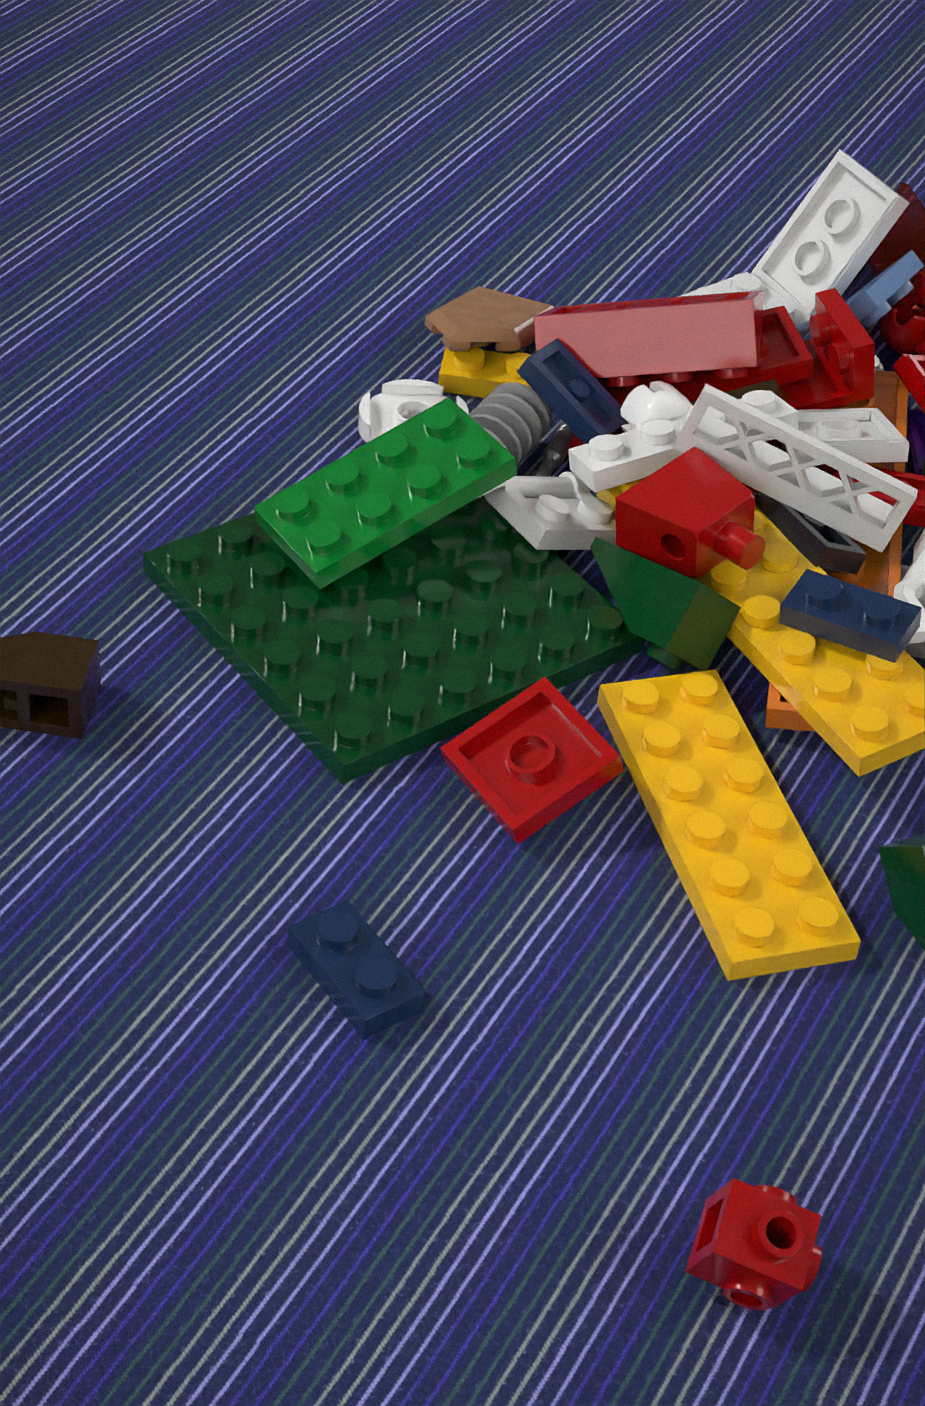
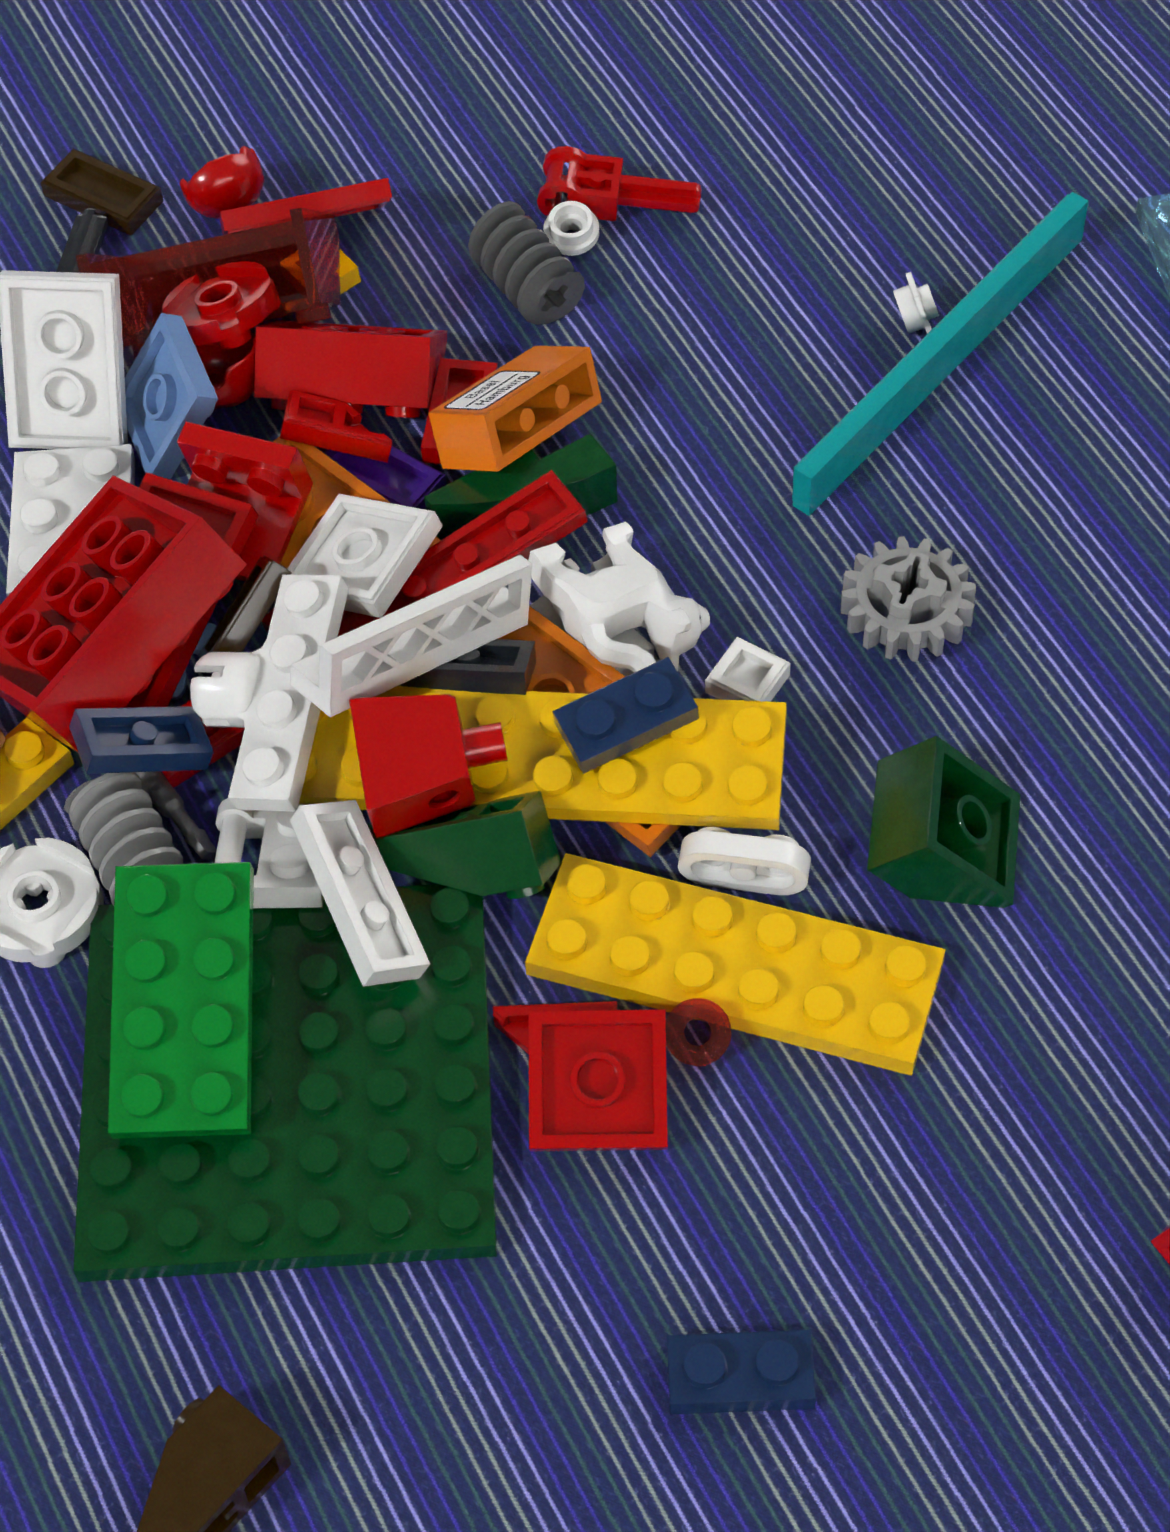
camera: 50 degrees left, 15 degrees up
none -> white plate [290,800,430,987]
none -> clear red plate [666,998,732,1066]
none -> white plate [678,827,811,895]

